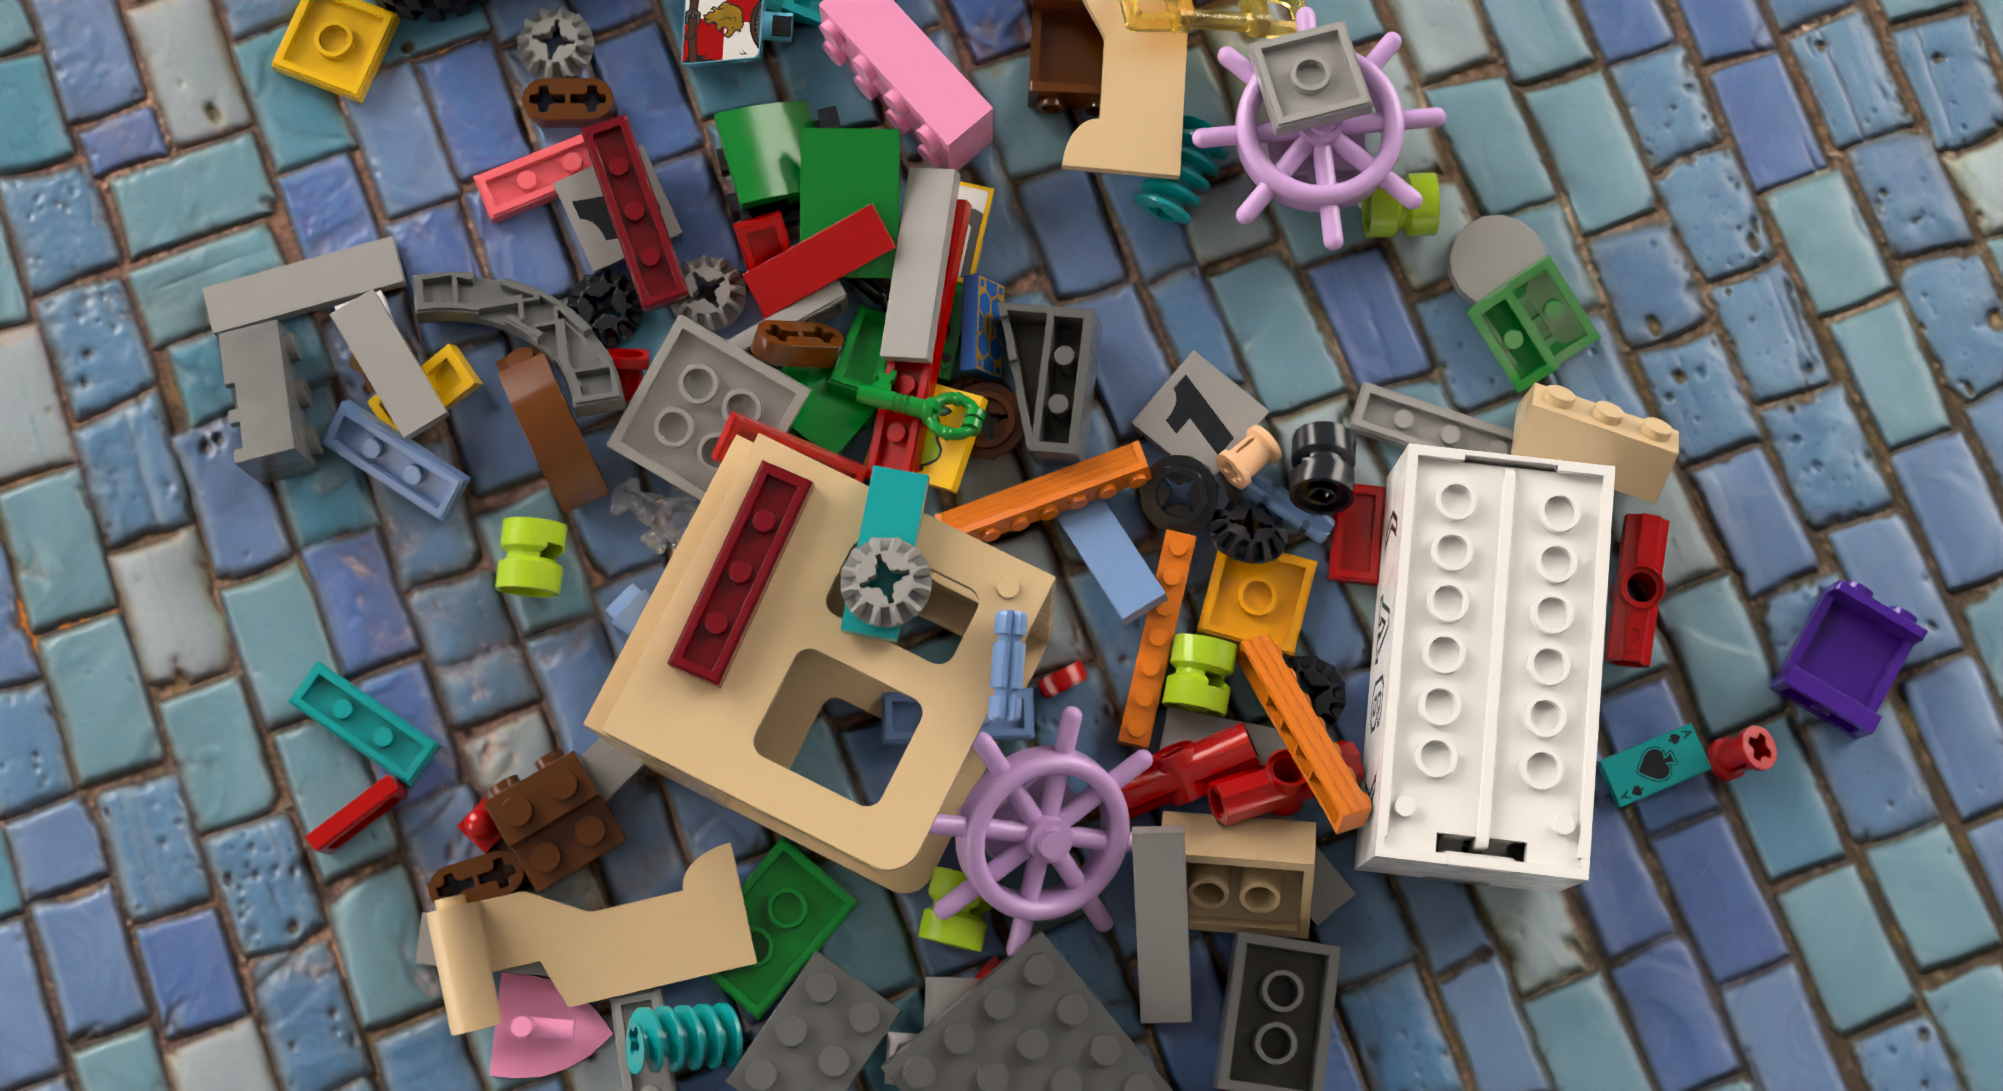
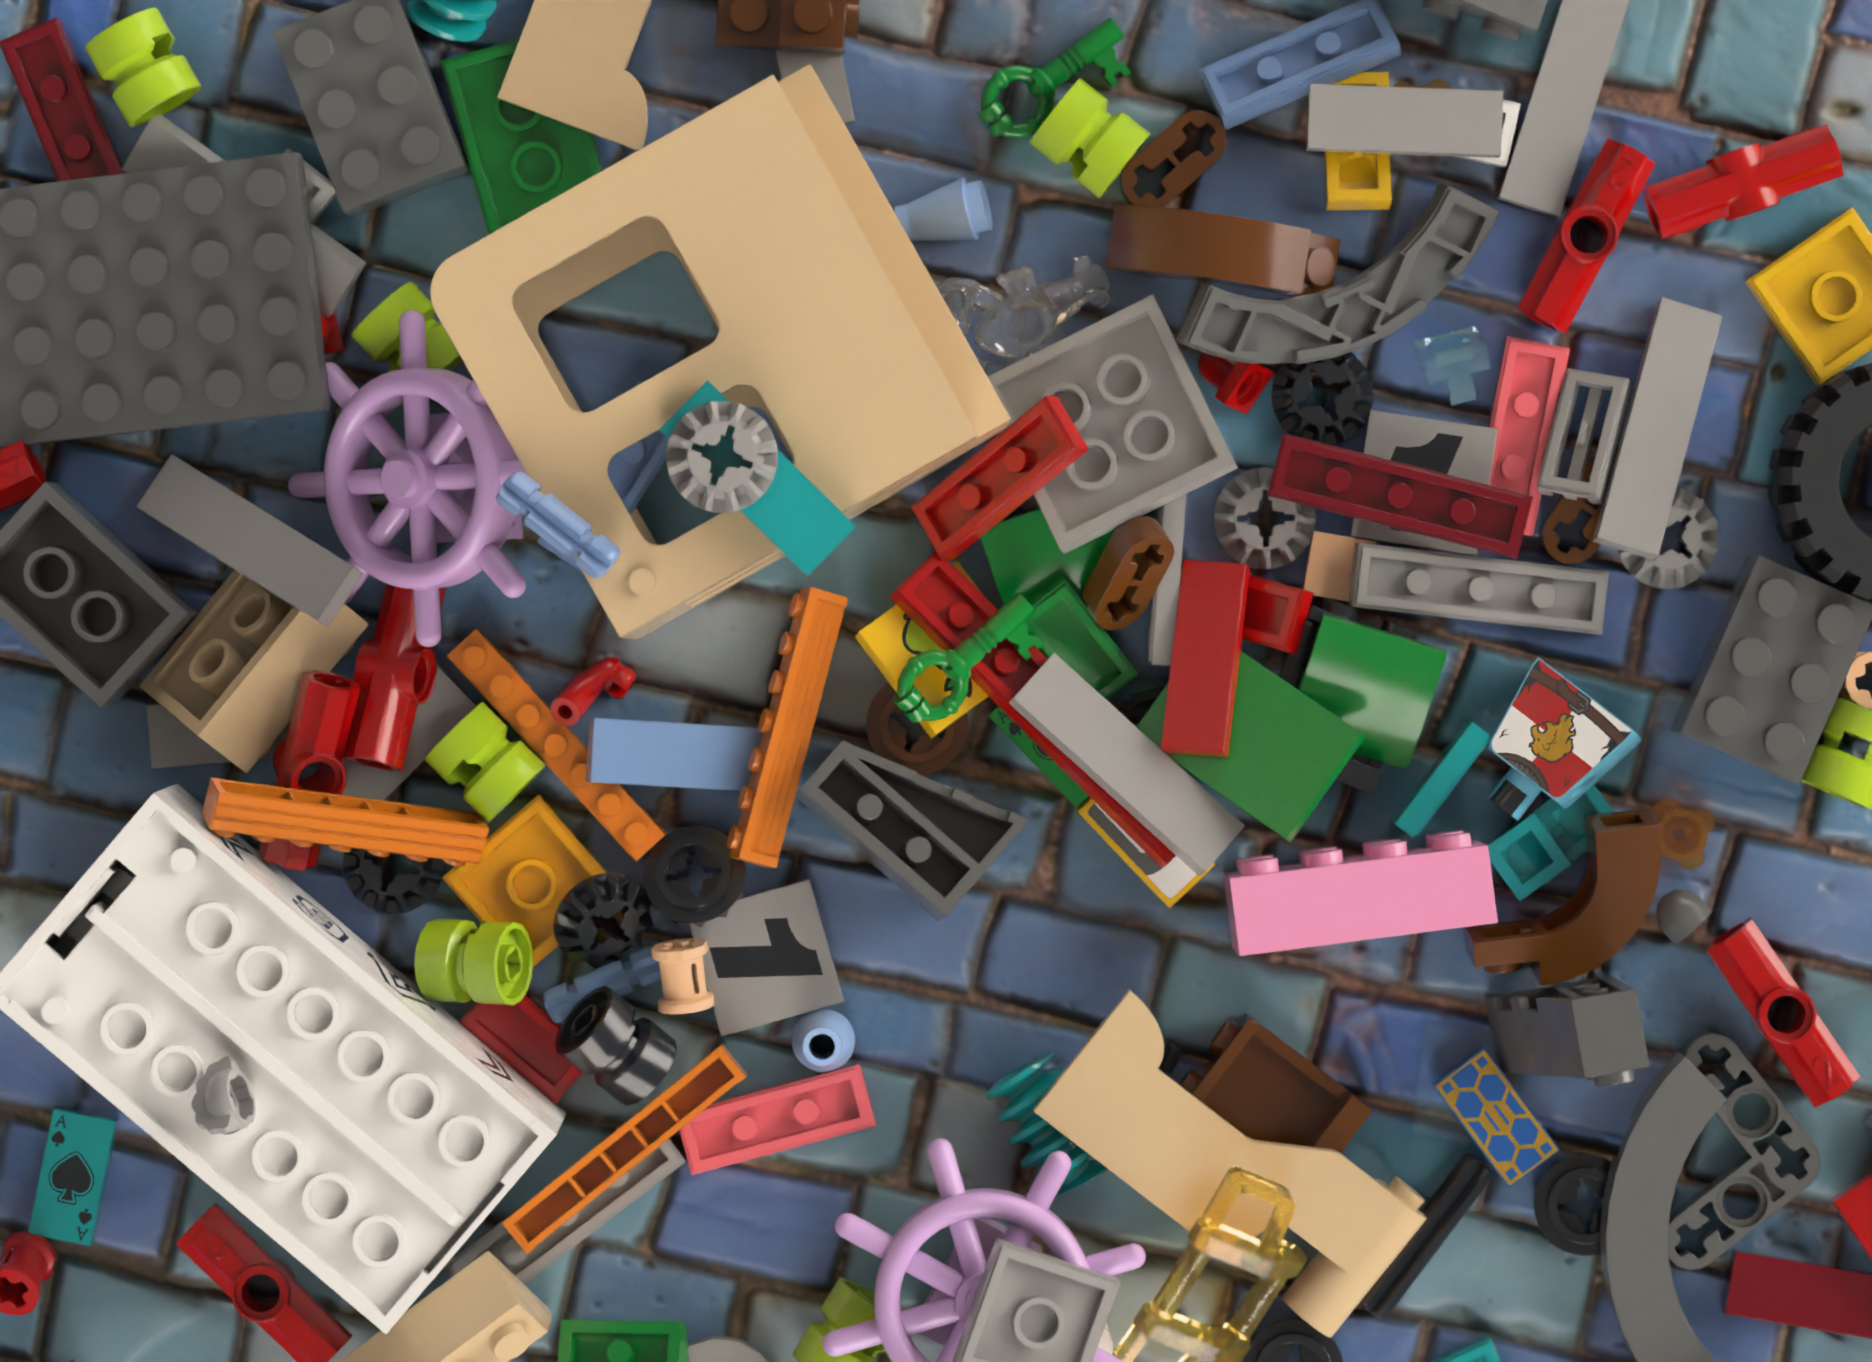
camera: 125 degrees right, 10 degrees up
dark red tile [667,460,815,689] -> none
blue tile [960,273,1005,382] -> none
red tile [1036,660,1088,699] -> none
none -> light grey piece [191,1056,256,1135]
none -> lime wheel [414,918,533,1006]
none -> orange piece [502,1044,747,1254]
none -> red arm [550,657,637,726]
none -> coral tile [679,1062,876,1175]
none -> light blue cone [792,1009,855,1072]
none -> green piece [977,17,1131,139]
none -> reddish brown beam [1120,110,1227,207]
none -> light nougat tile [1302,531,1377,602]
none -> light grey tile [1348,543,1609,635]
none -> teal tile [1389,720,1491,838]
none -> clear light blue tile [1413,327,1491,406]
none -> red piece [1515,138,1656,334]
none -> light grey tile [1537,368,1632,505]
none -> light grey tile [1592,297,1722,560]
none -> red piece [1642,124,1844,240]

